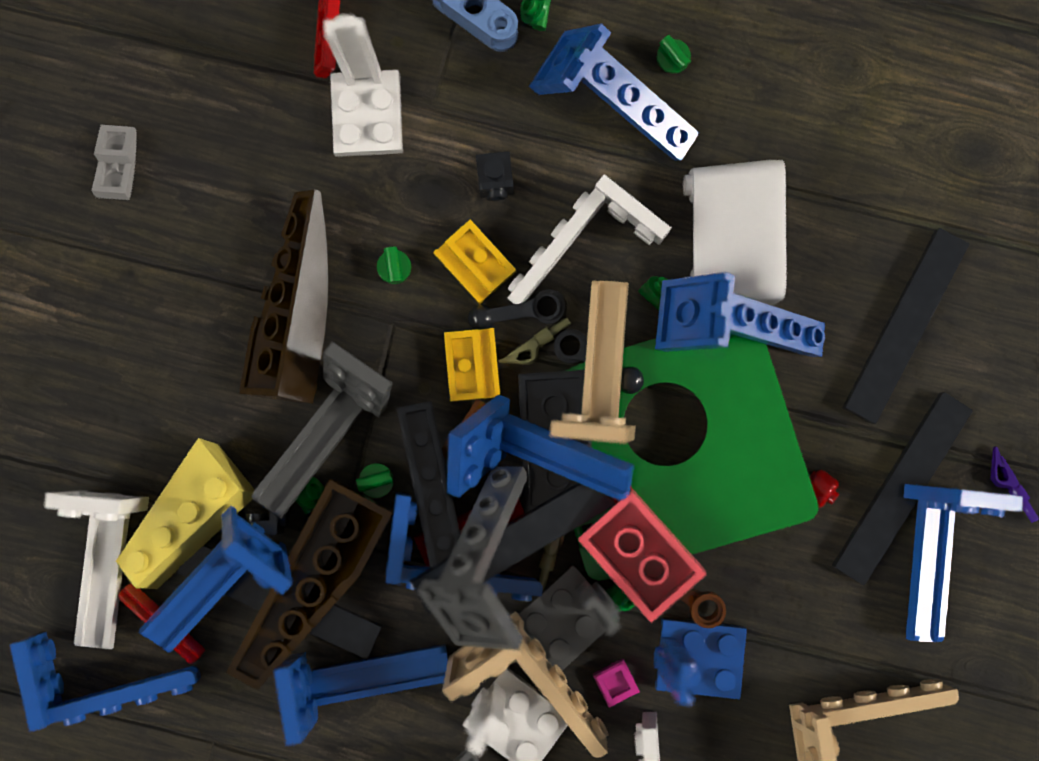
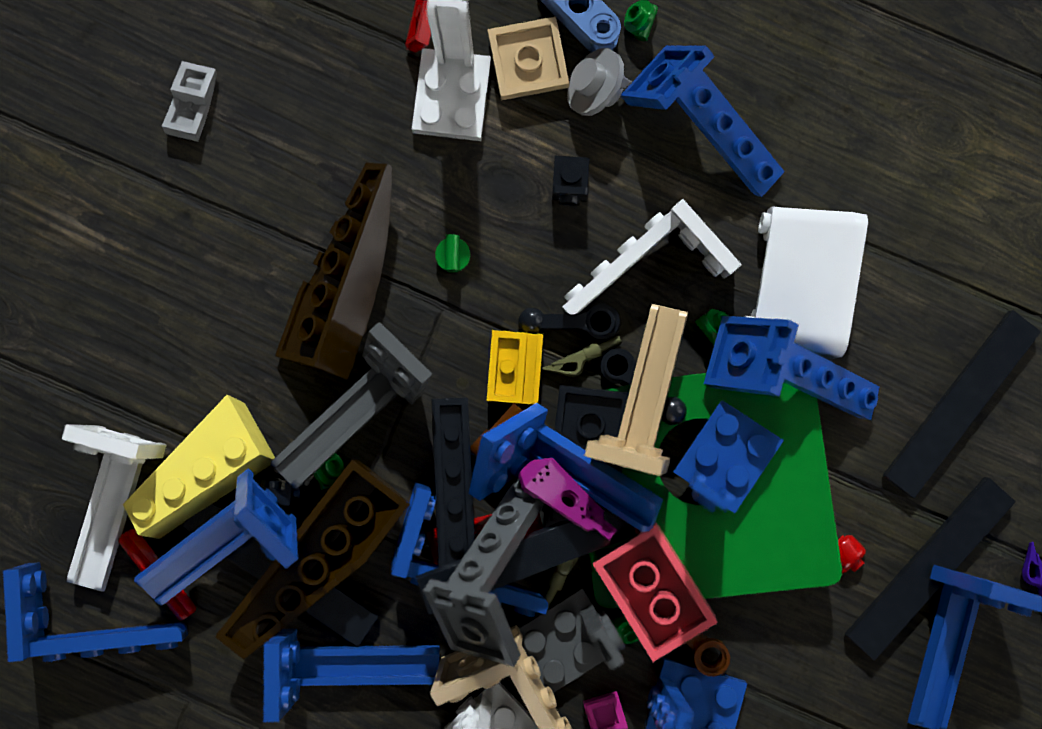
camera: 10 degrees right, 0 degrees up
green plate [356,463,394,498] -> none
yellow plate [433,219,516,305] -> none
green plate [656,35,691,74] -> none
none -> tan plate [488,16,569,101]
none -> magenta piece [518,458,617,541]
none -> light grey piece [567,48,632,116]
none -> blue bracket [674,400,784,513]

